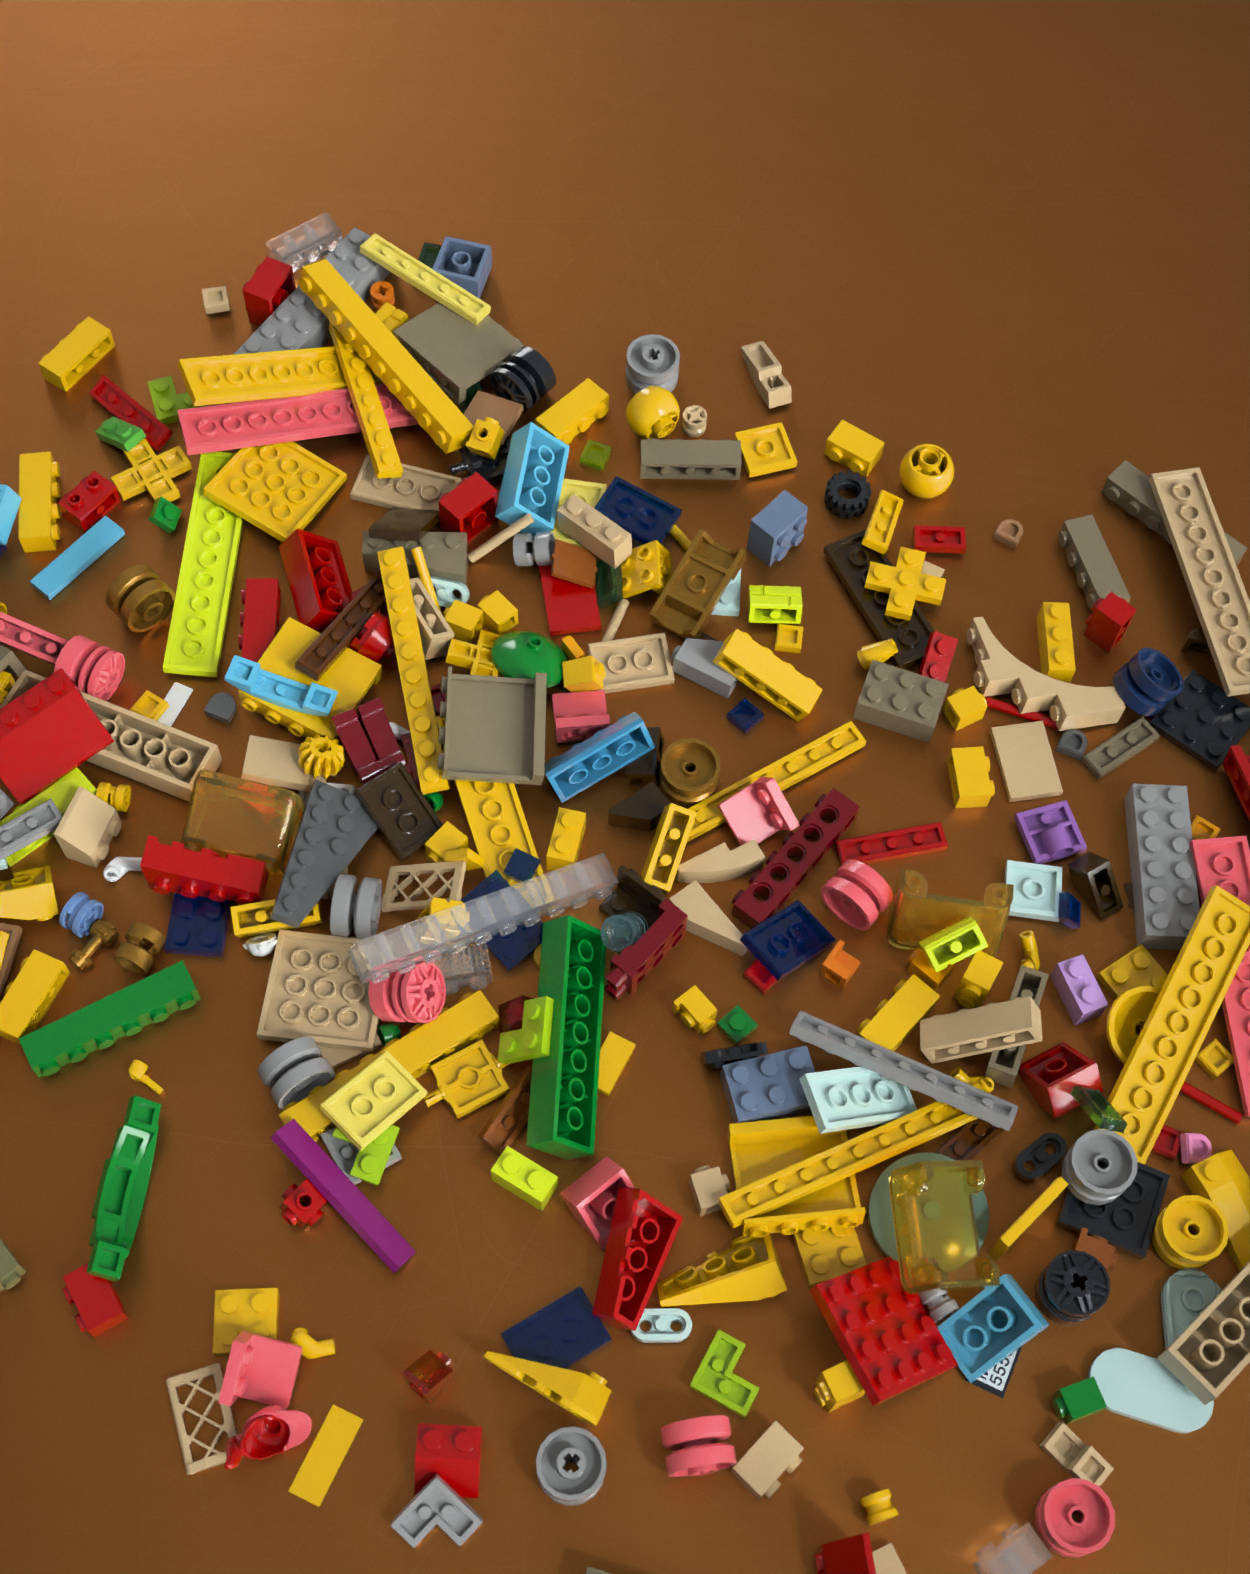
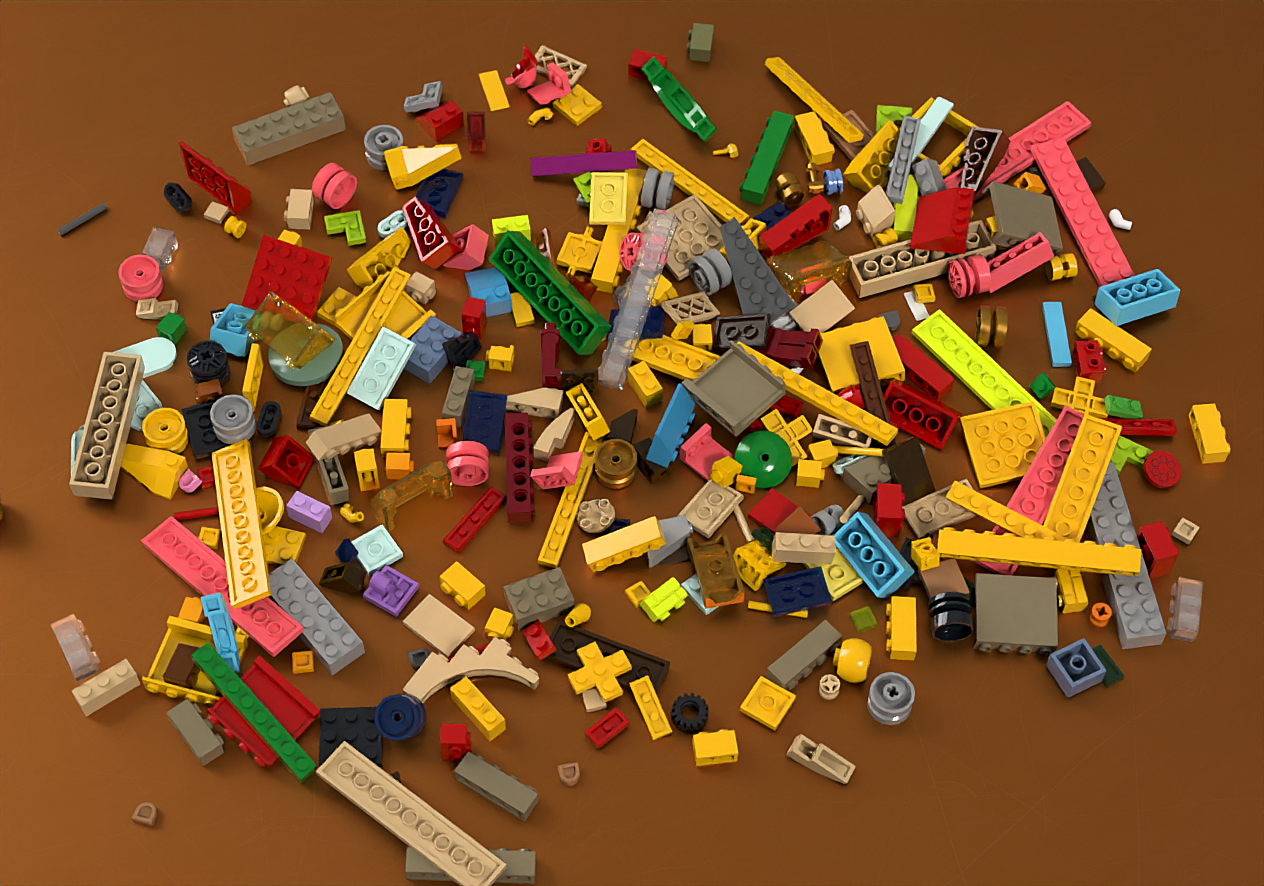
camera: 140 degrees right, 5 degrees down
medium azure slope [224,655,338,717] -> none
yellow gear [298,734,345,780] -> none
light yellow tile [360,233,491,325] -> none
lime plate [498,996,554,1065] -> none
clear blue tile [503,848,541,887] -> none
clear light blue wheel [600,911,648,952] -> none
sand blue brick [747,490,808,567] -> none
light grey plate [789,1010,1019,1131] -> none
yellow wheel [899,444,954,499] -> none
neon yellow brick [919,916,988,973] -> none
clear green tile [1071,1086,1128,1133] -> none
dark tan tile [1081,716,1160,780] -> none
none -> dark tan brick [442,366,475,428]
none -> red brick [461,296,487,339]
none -> dark azure slope [464,267,512,317]
none -> tan dish [577,499,615,533]
none -> yellow plate [631,139,749,225]
none -> red tile [1143,451,1181,489]

